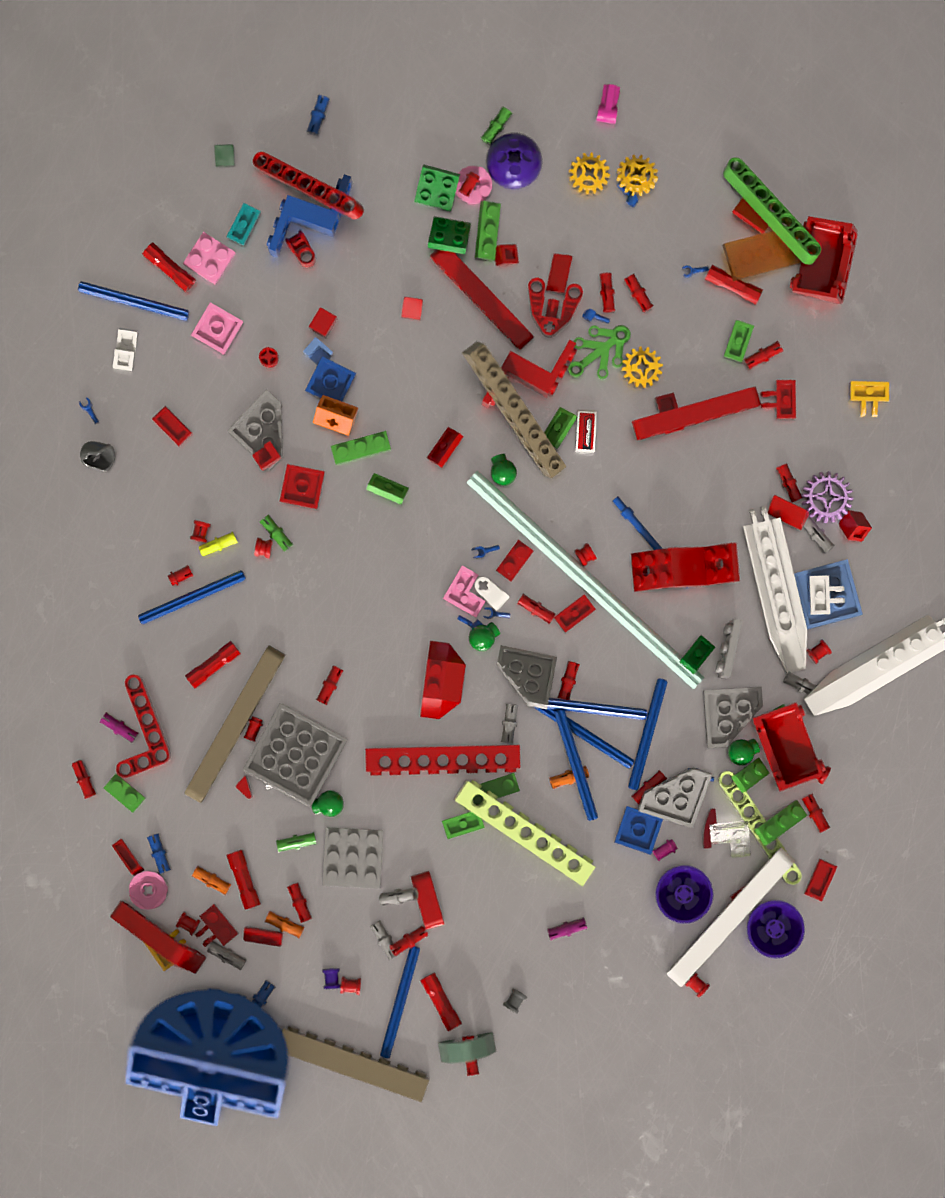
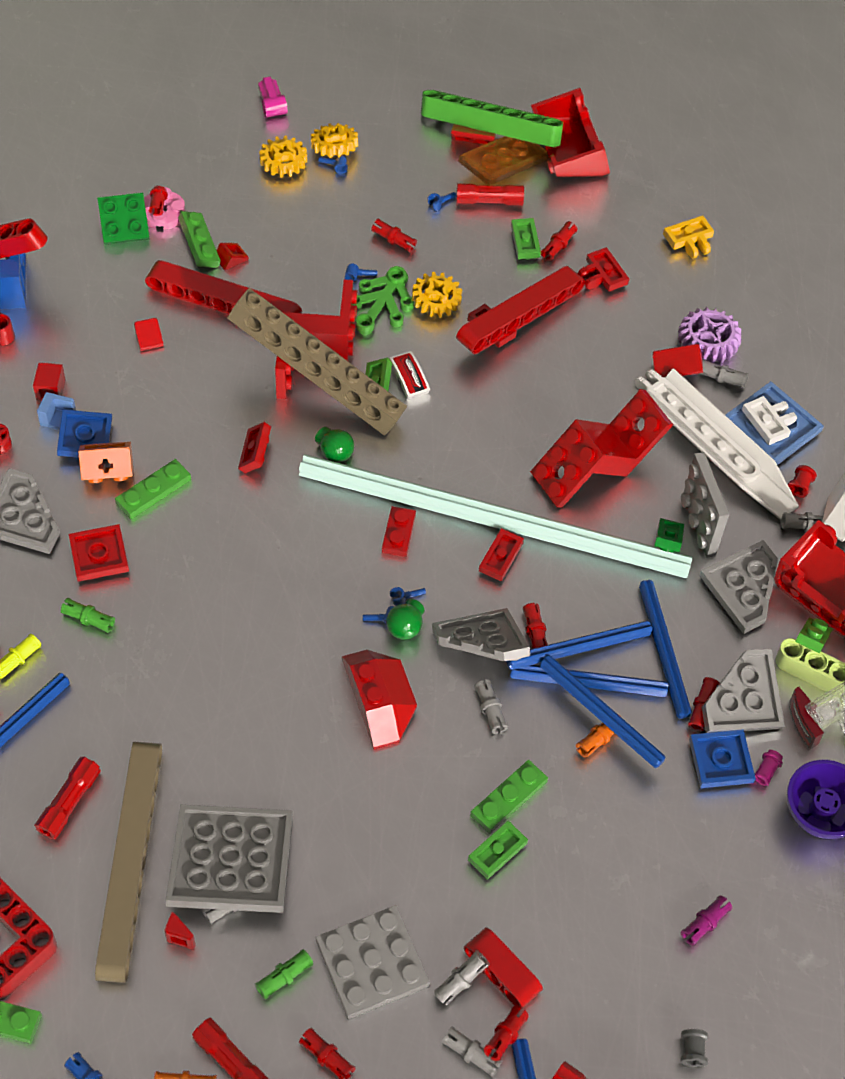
camera: 25 degrees left, 30 degrees down
red pin [244,716,263,742] -> none
red panel [252,441,282,471] -> none
red wheel [254,538,273,559] -> none
green piece [312,790,344,817] -> none
red pin [316,666,343,705] -> none
red brick [365,745,520,776] -> none
bright green plate [366,473,409,504] -> none
green plate [428,216,471,254] -> none
bright pink plate [443,566,486,618] -> none
yellowish green brick [454,780,595,886] -> none
blue hand [471,545,500,558] -> none
white piece [474,577,510,611] -> none
bright green pin [481,107,512,145] -> none
dark purple piece [486,133,542,189] -> none
red pin [517,593,555,624] -> none
red connector [528,278,583,338] -> none
red slope [546,253,573,295] -> none
red wheel [574,543,597,567] -> none
red pin [599,273,616,313] -> none
blue bar [613,496,688,588] -> none
green piece [728,739,760,766] -> none
red pin [776,463,803,503] -> none
red panel [839,510,872,542] -> none

